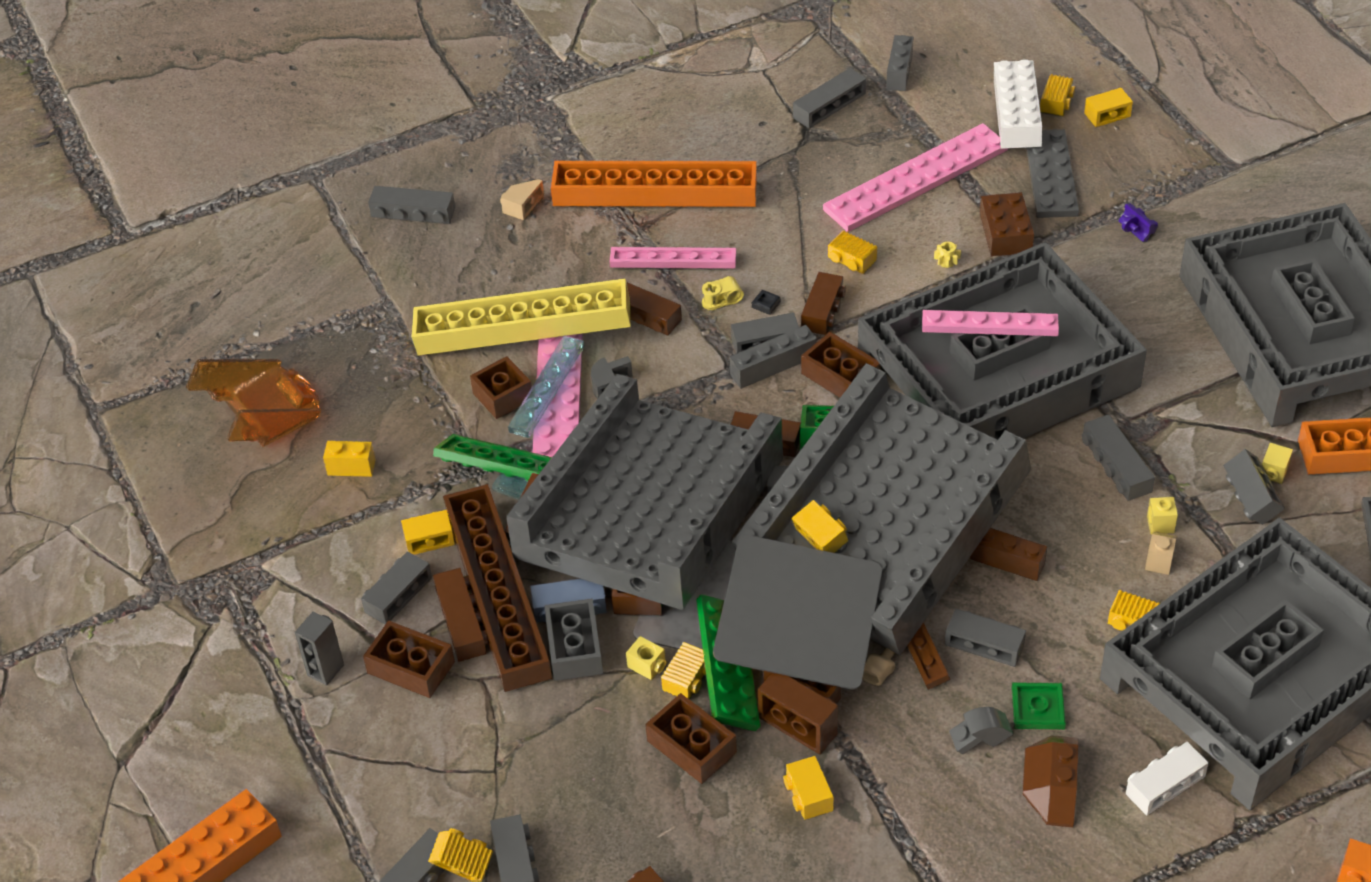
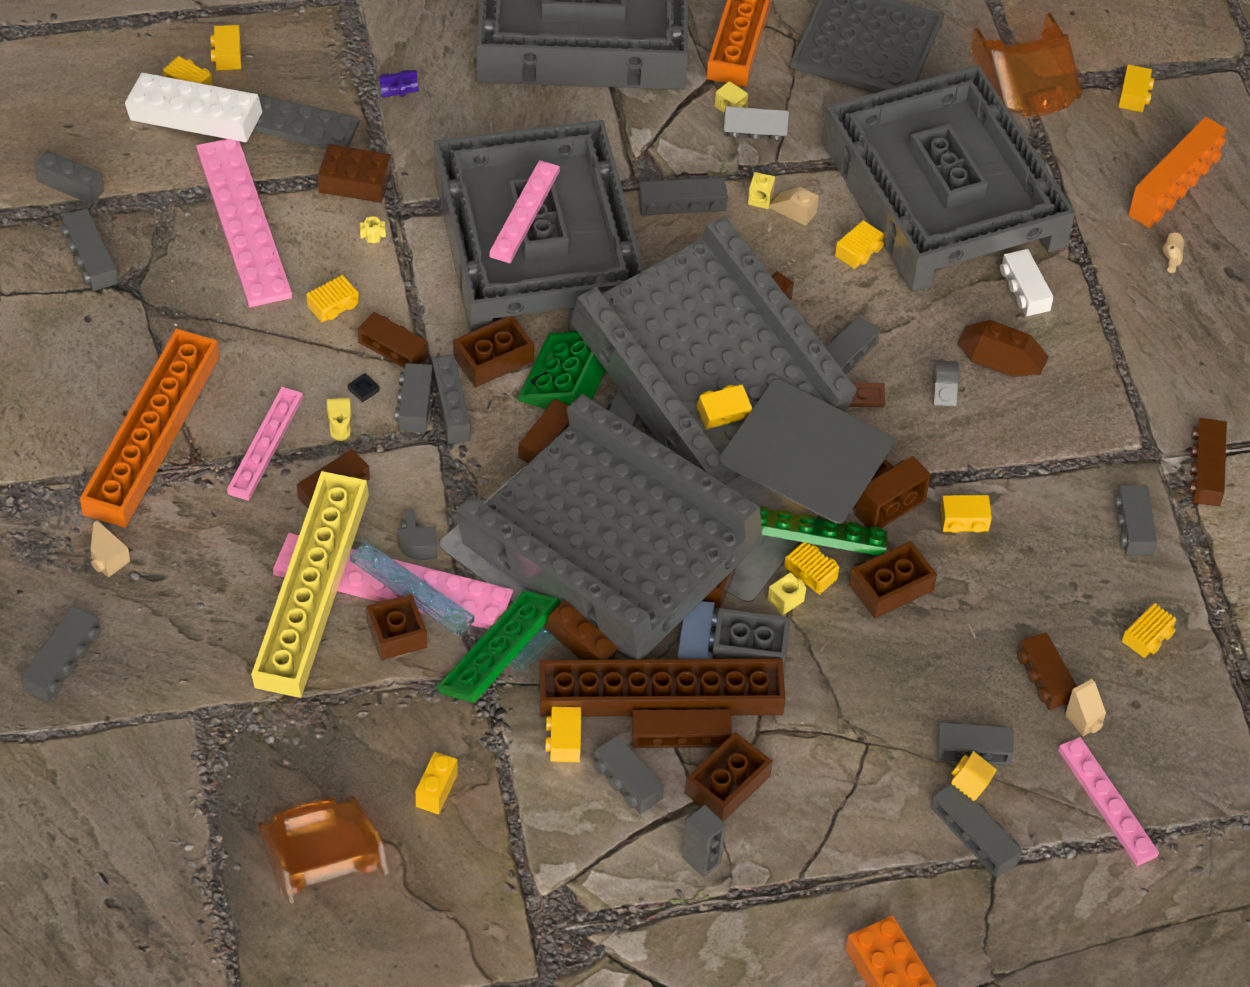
camera: 80 degrees left, 5 degrees up
green tile [1011,682,1066,730] -> none

